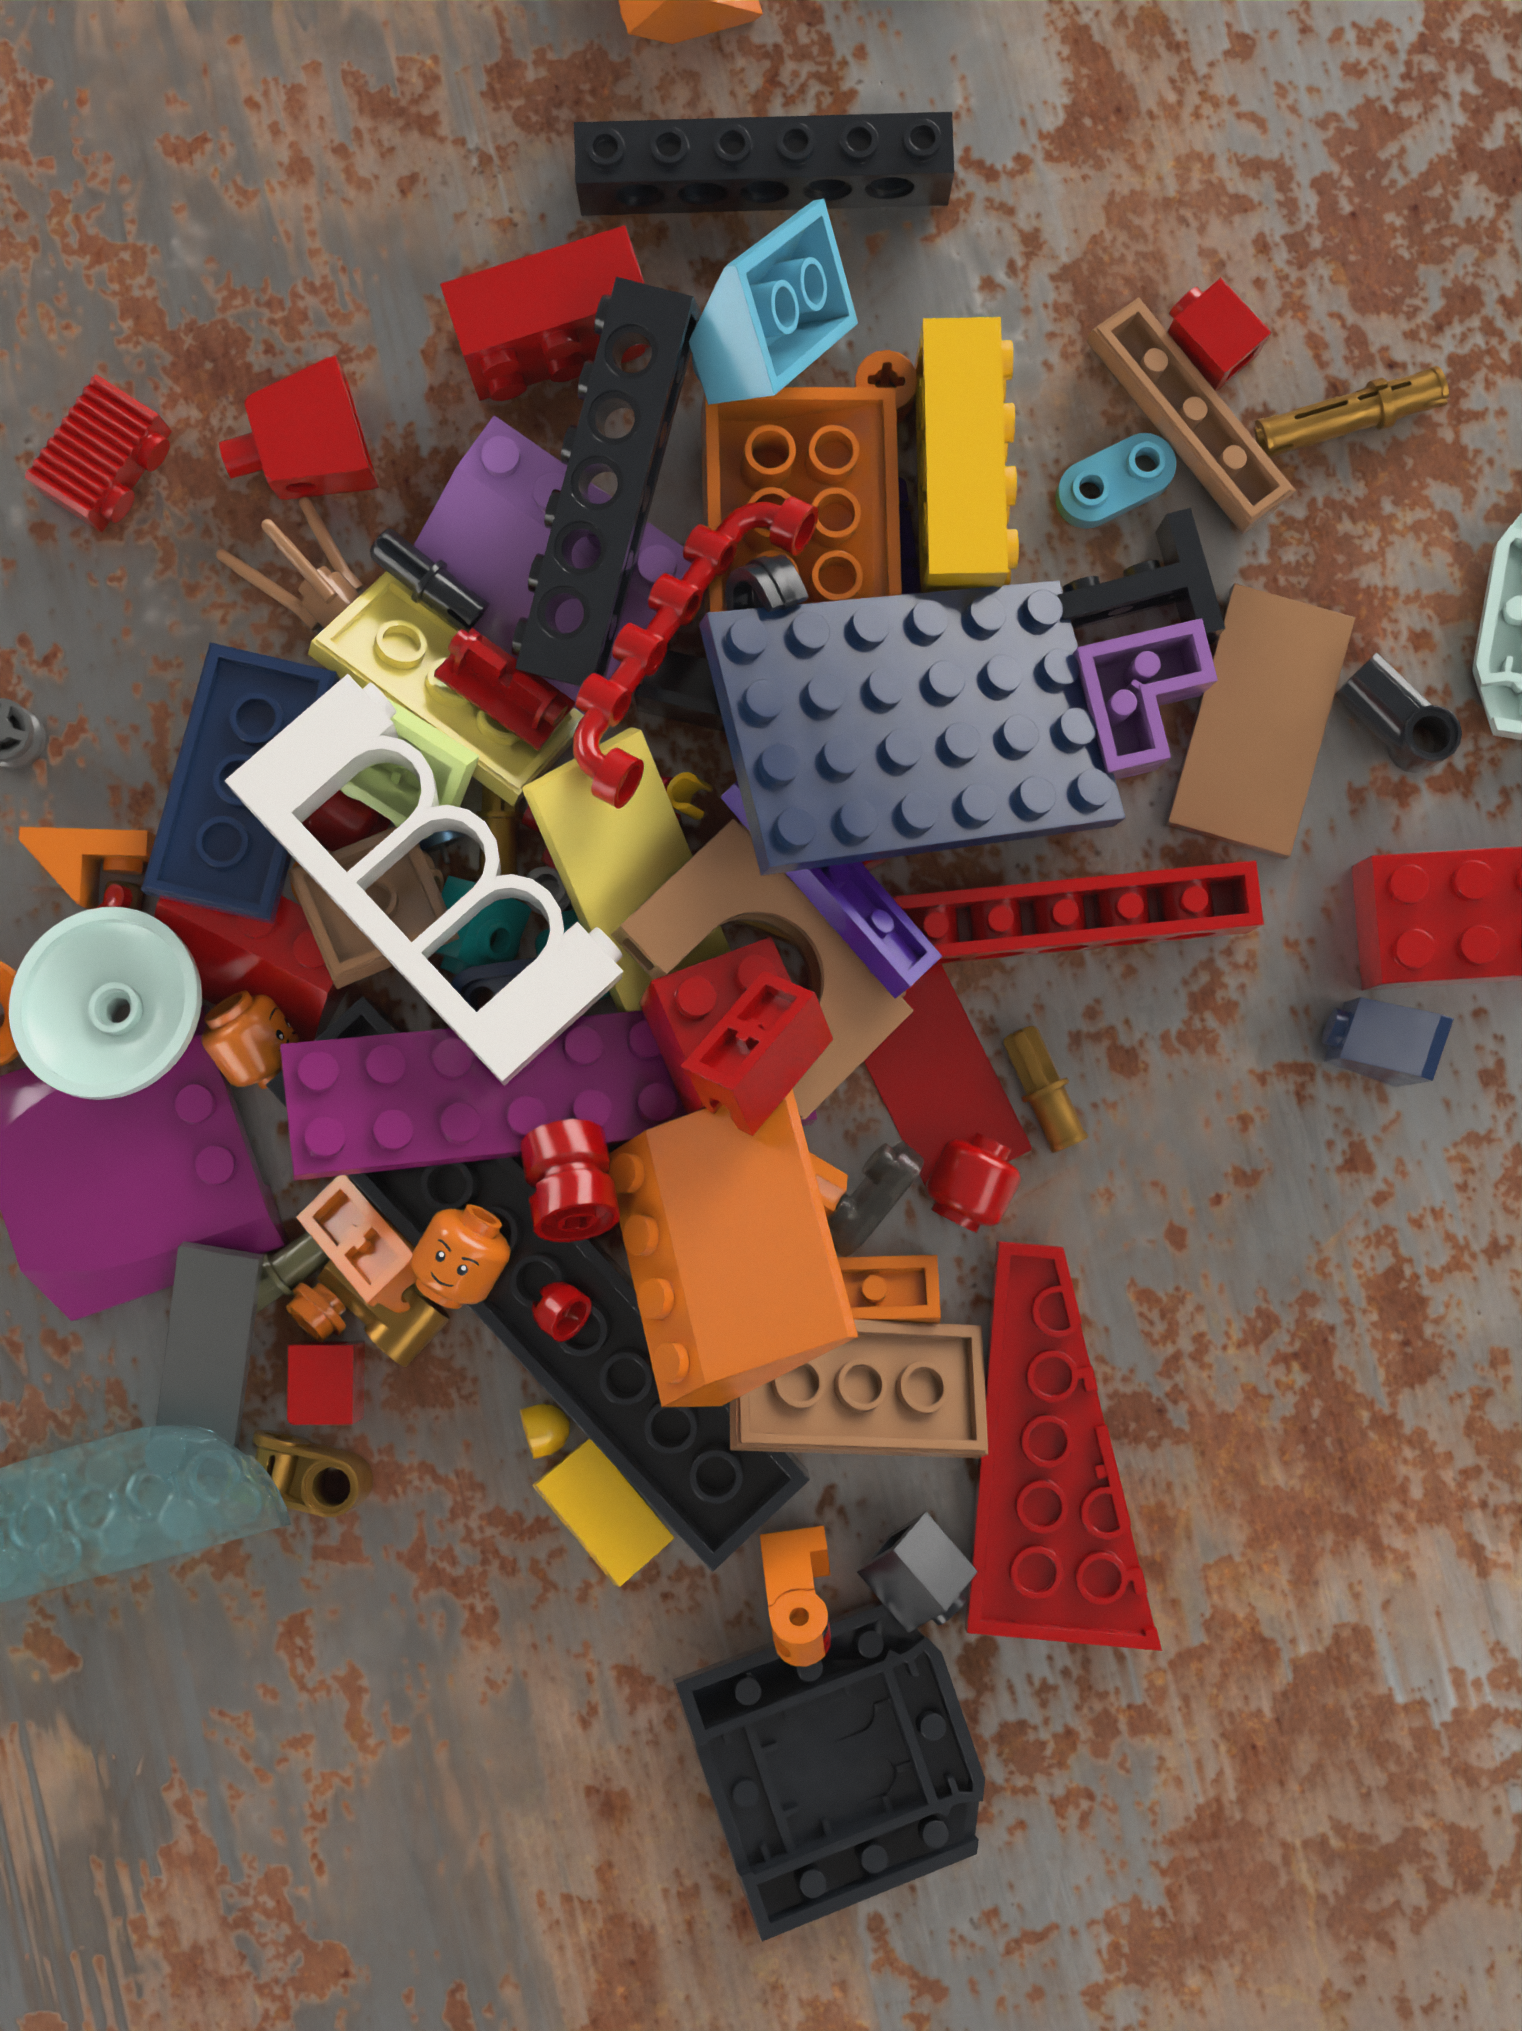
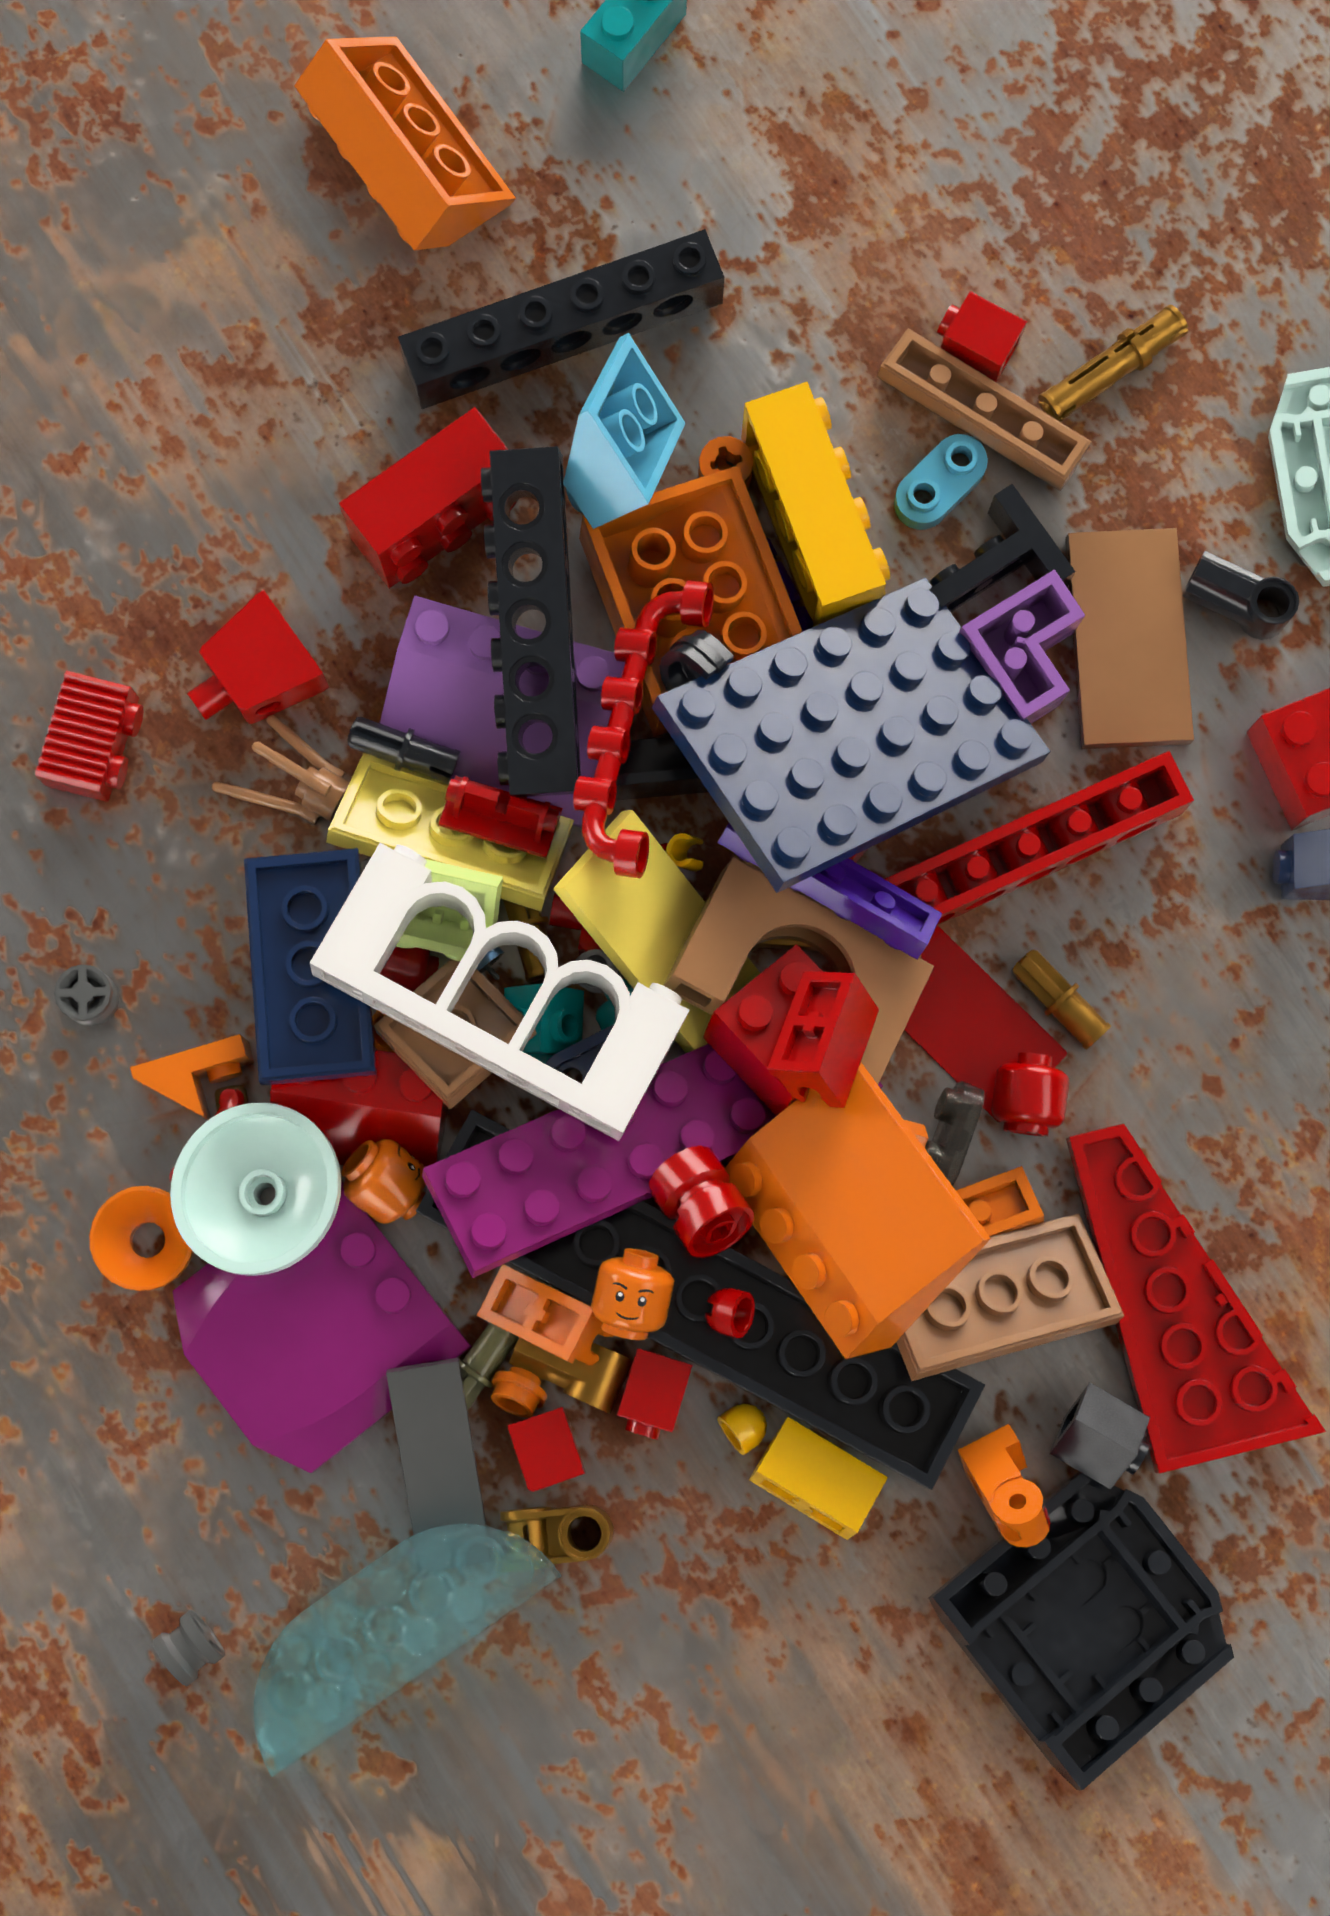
camera: 20 degrees left, 5 degrees down
none -> red brick [617,1348,693,1440]

